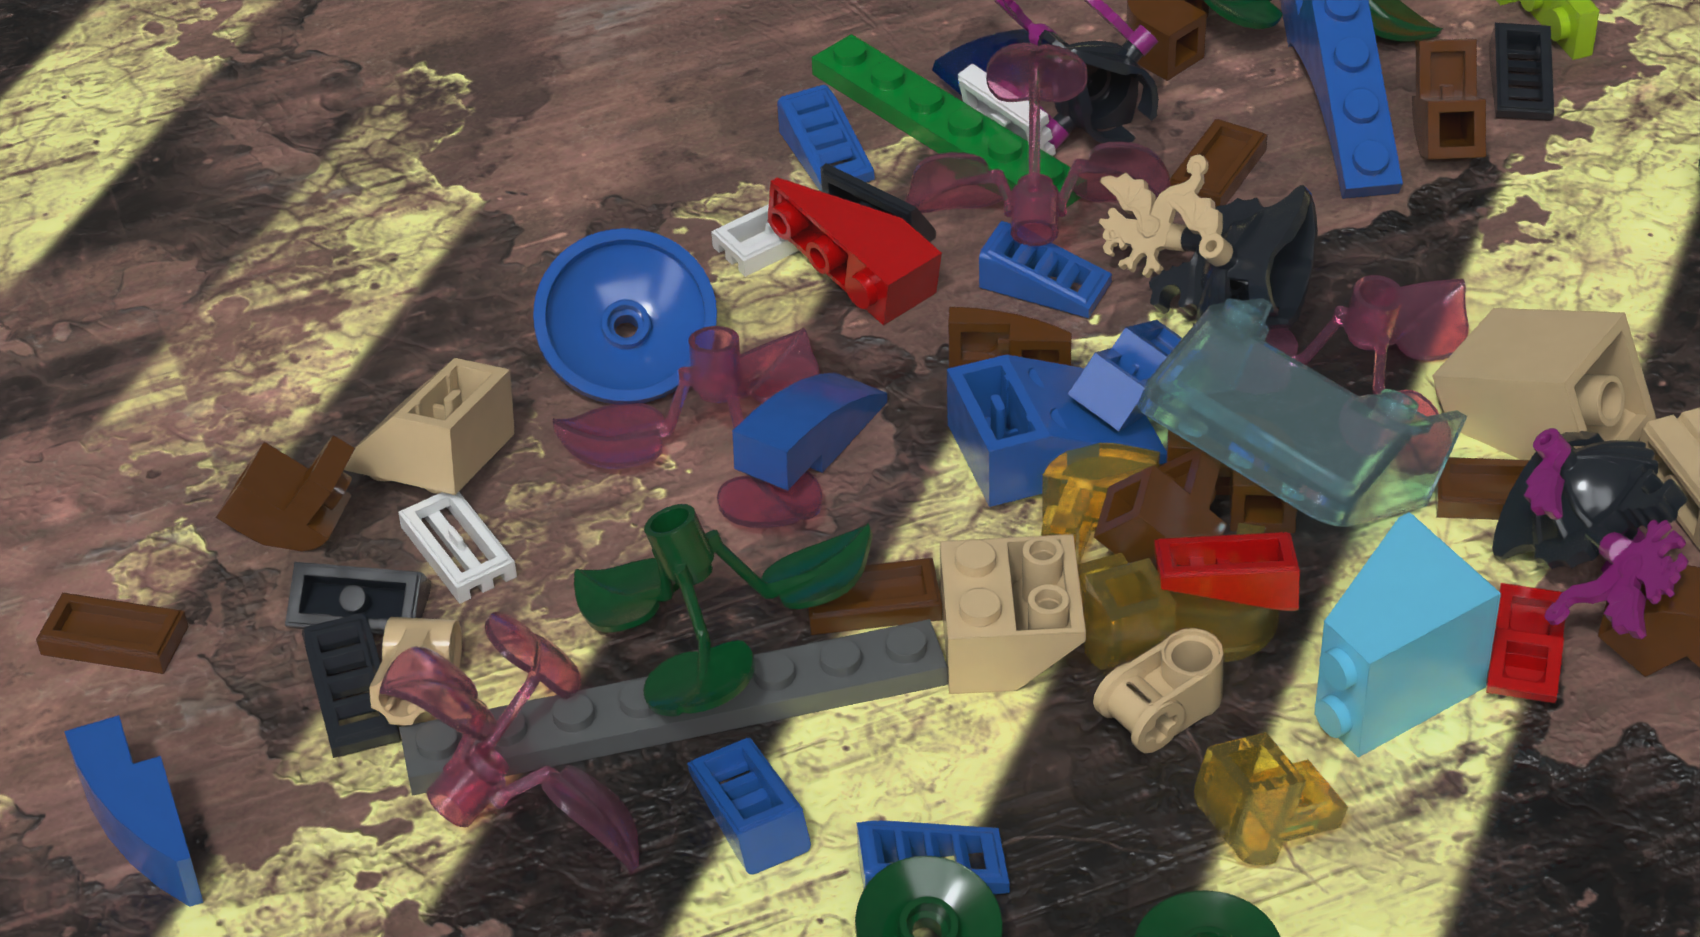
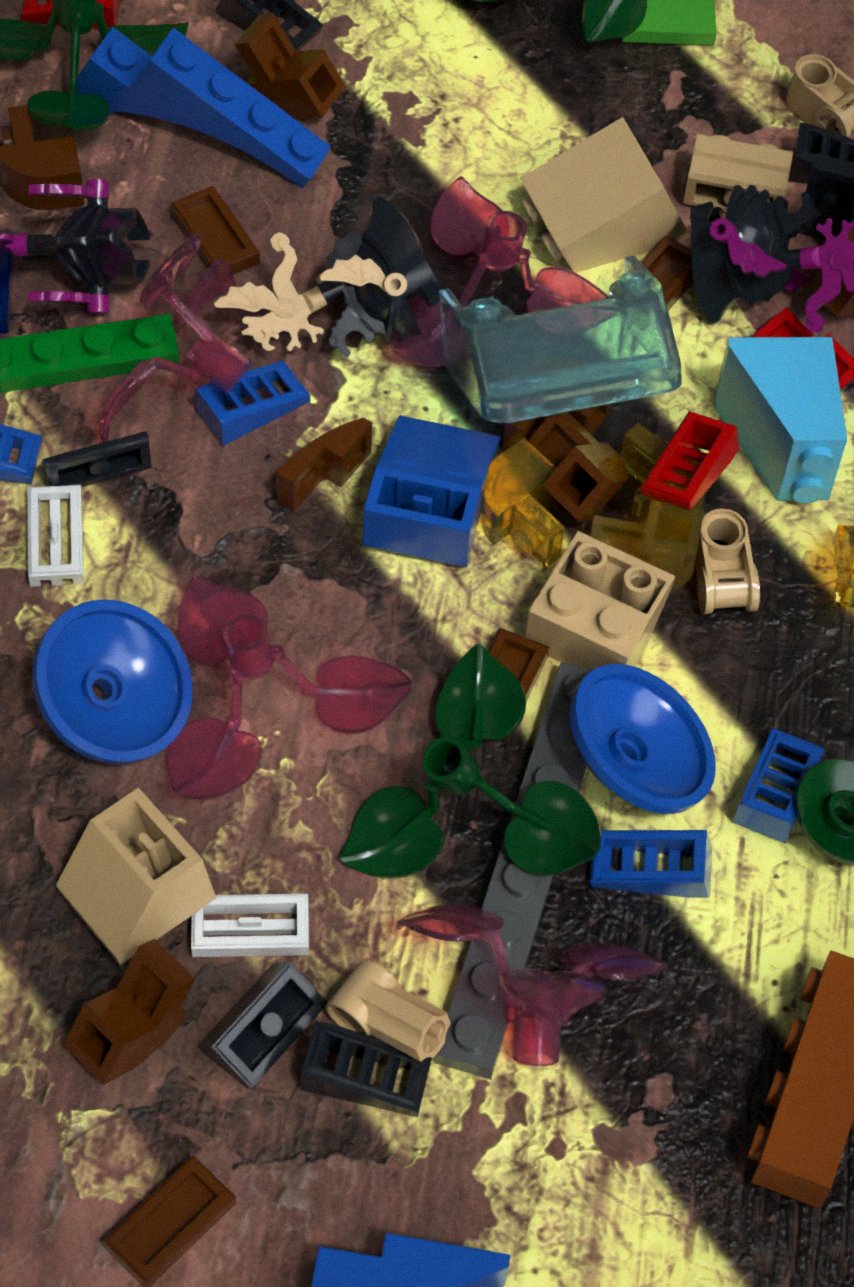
camera: 65 degrees left, 15 degrees up
blue slope [732,373,888,491] -> none
red slope [767,177,942,326] -> none
white tile [958,64,1056,156] -> none
slope [1068,320,1206,431] -> none
none -> blue dish [569,664,716,814]

